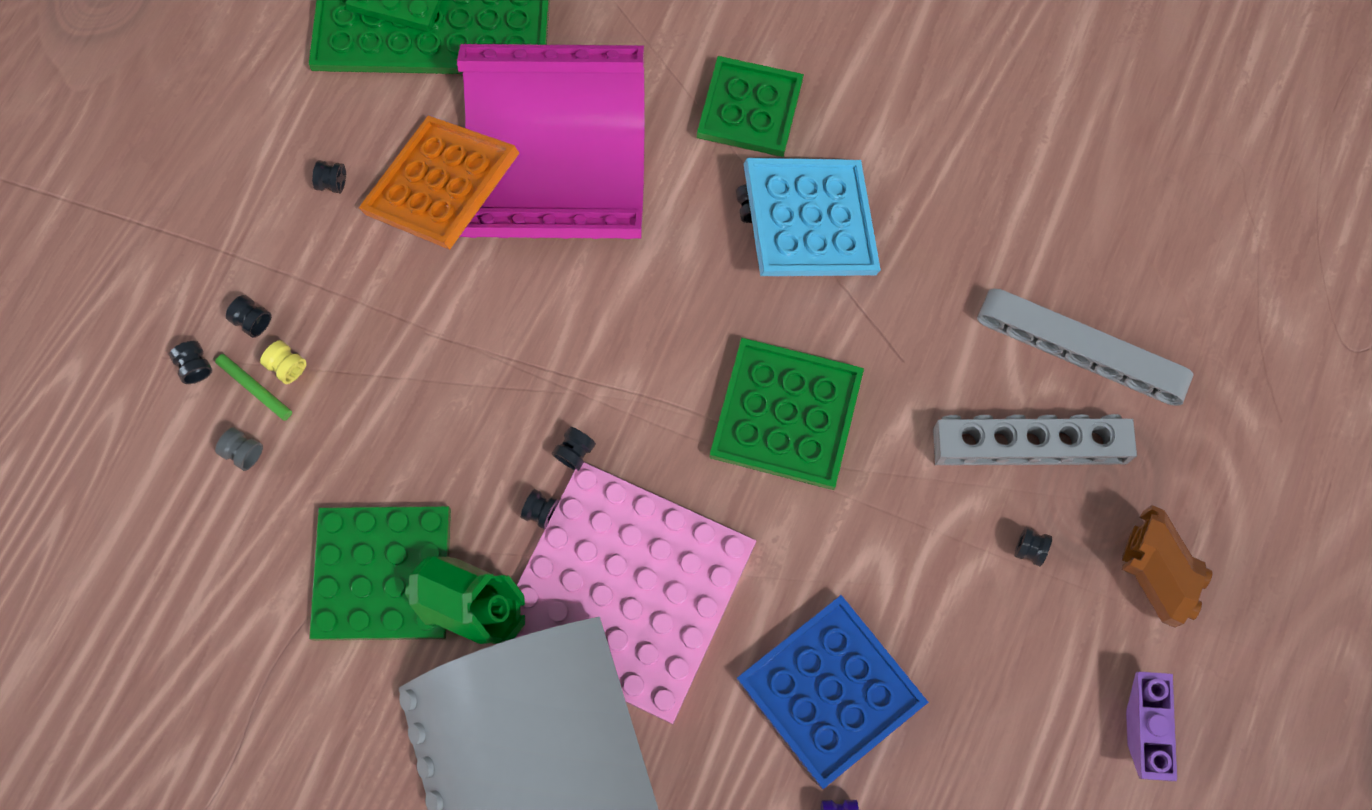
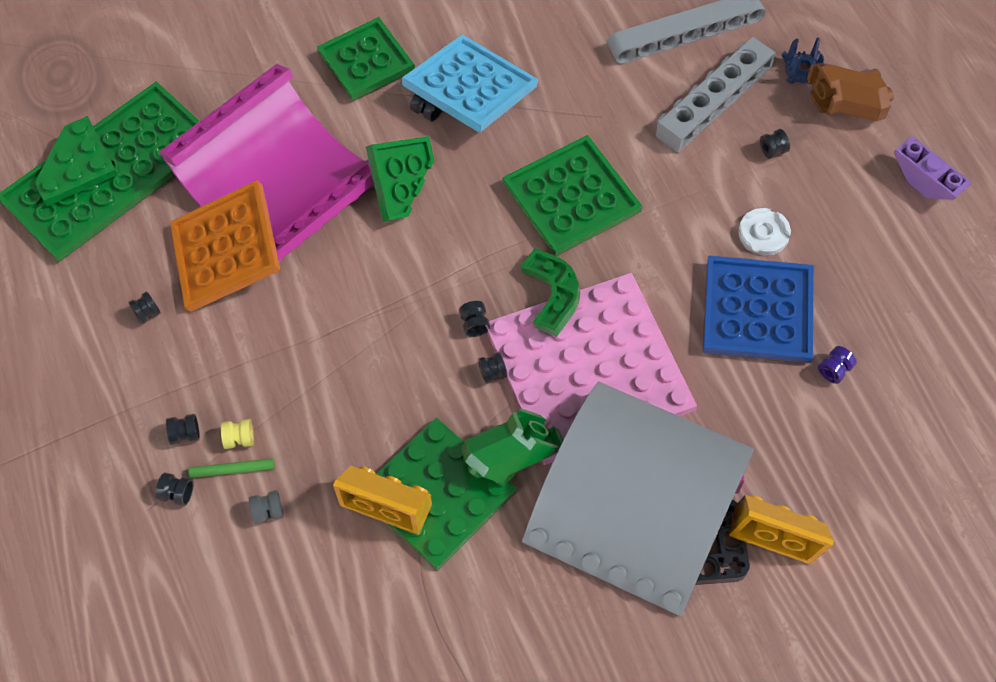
camera: 45 degrees left, 10 degrees down
none -> light orange slope [333,465,432,535]
none -> green plate [366,136,435,222]
none -> green plate [520,248,580,337]
none -> white tile [738,208,791,256]
none -> dark blue piece [781,37,824,84]

